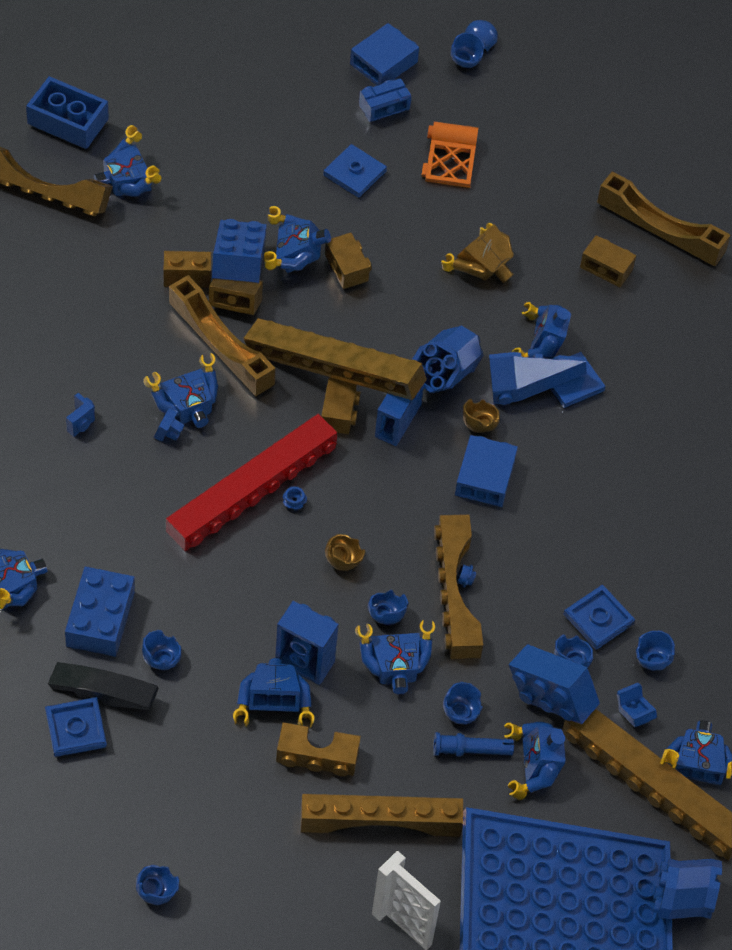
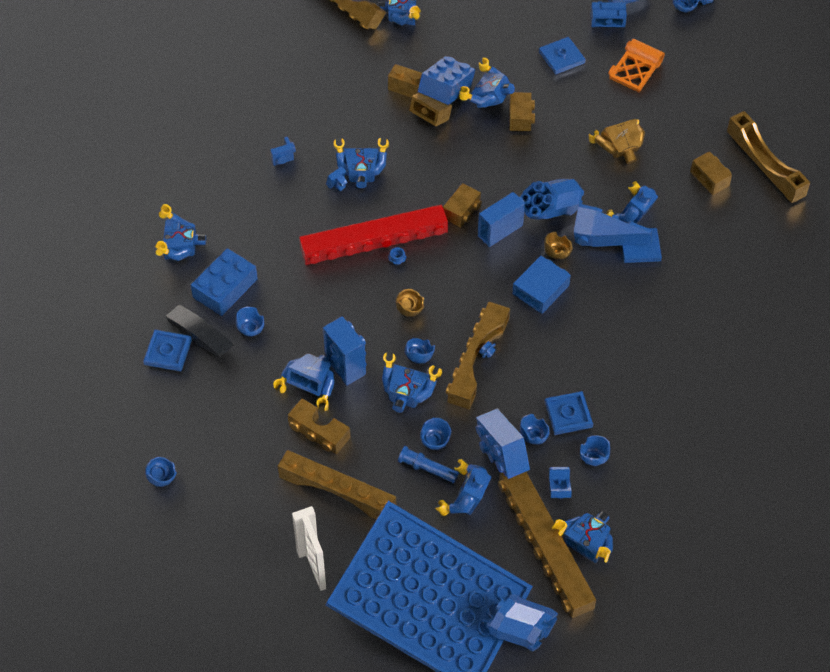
camera: 30 degrees right, 0 degrees up
pearl gold arch [169,275,276,396] -> none
pearl gold brick [244,318,427,400] -> none

